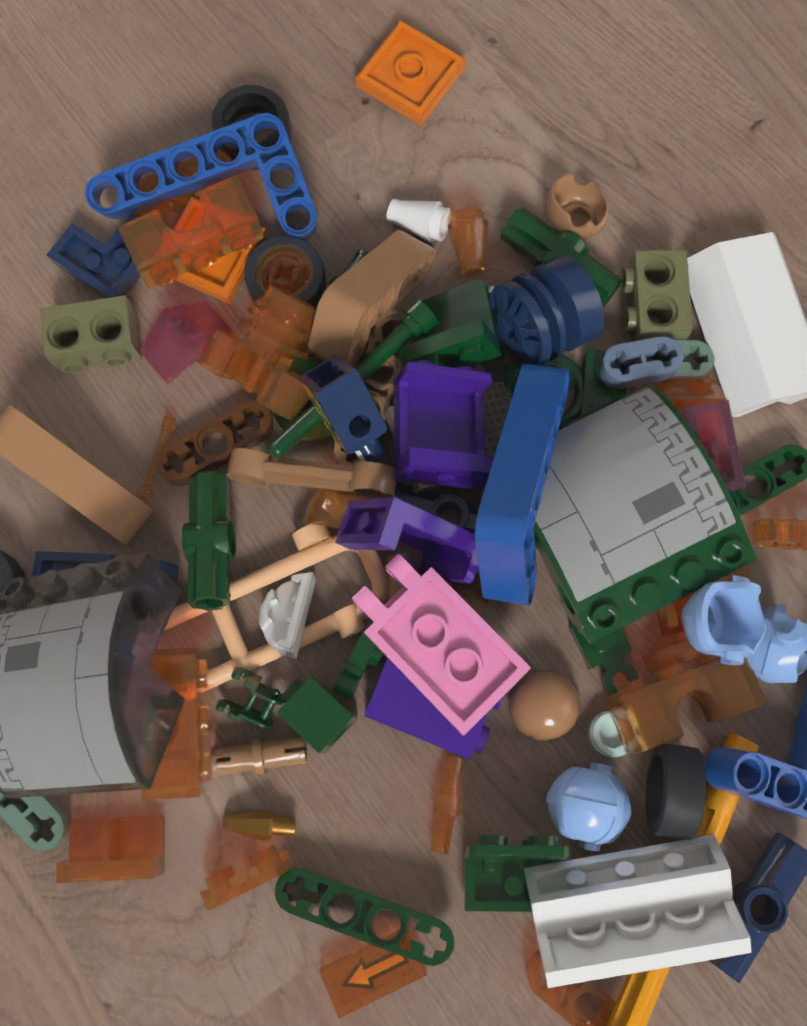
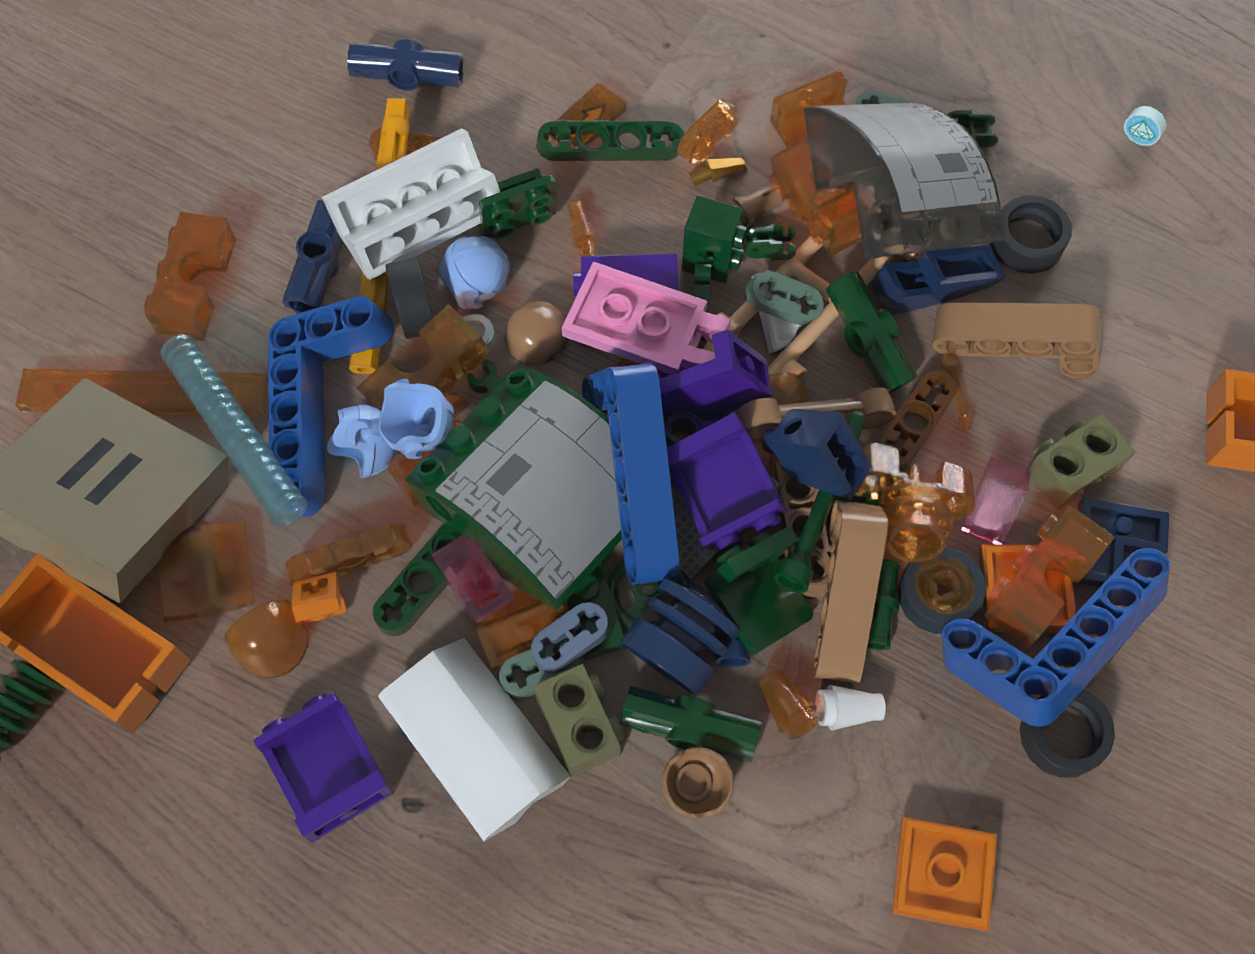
camera: 155 degrees right, 10 degrees down
none -> sand green beam [746,271,824,325]

